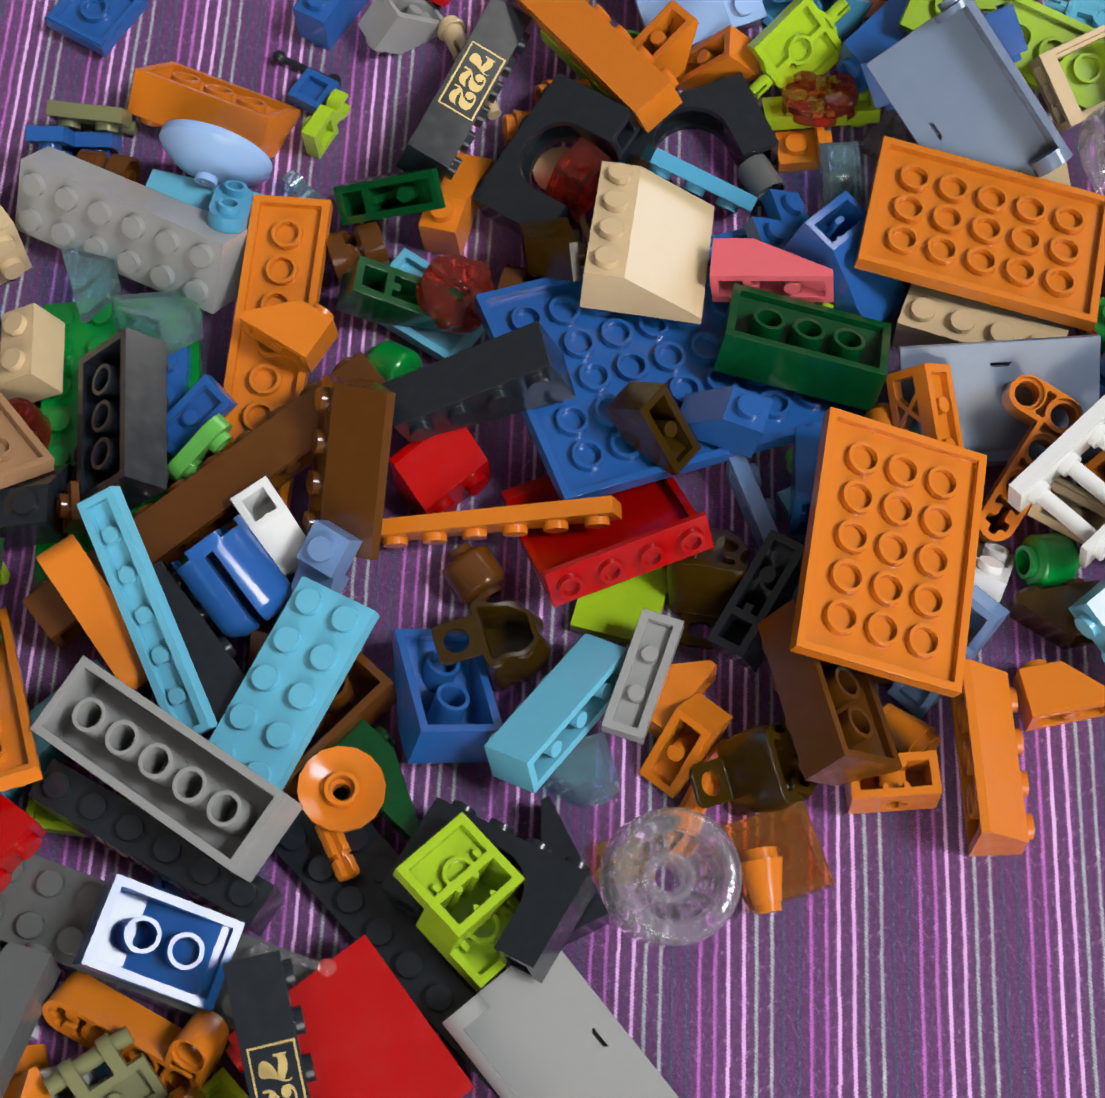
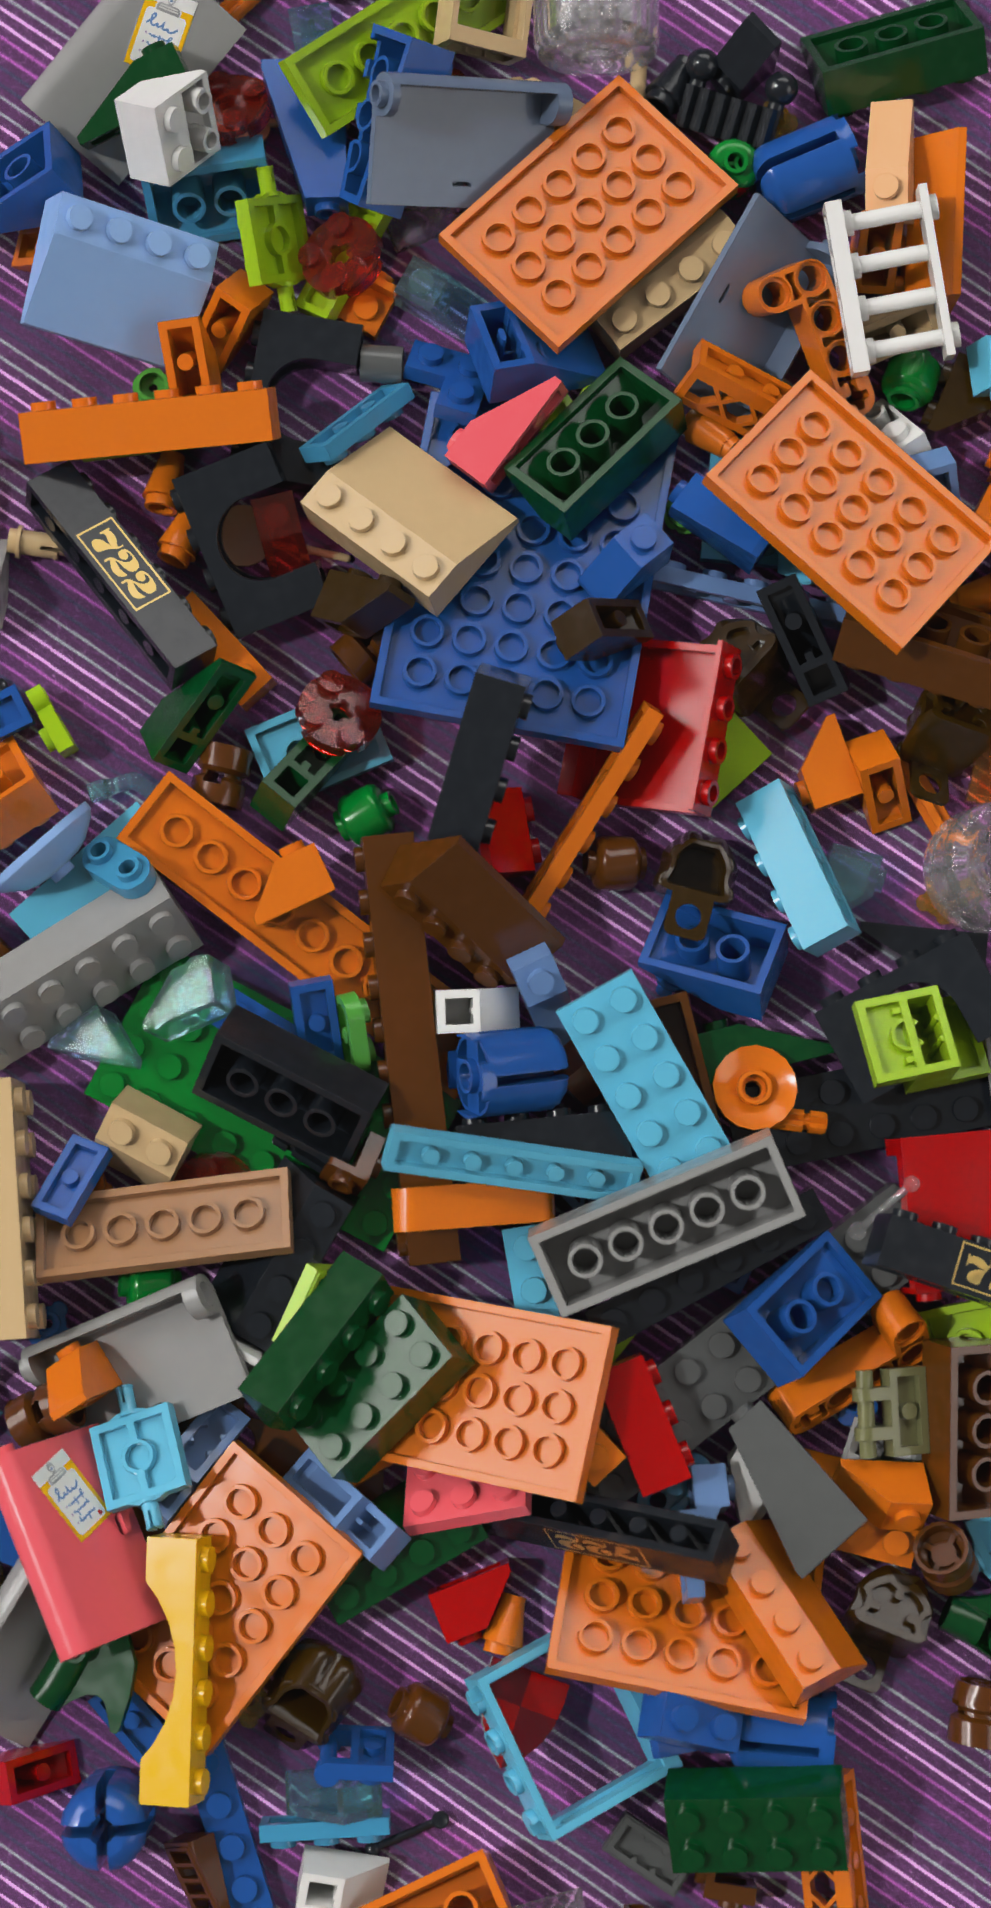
camera: 65 degrees left, 20 degrees up
light grey plate [601,608,684,744] -> none

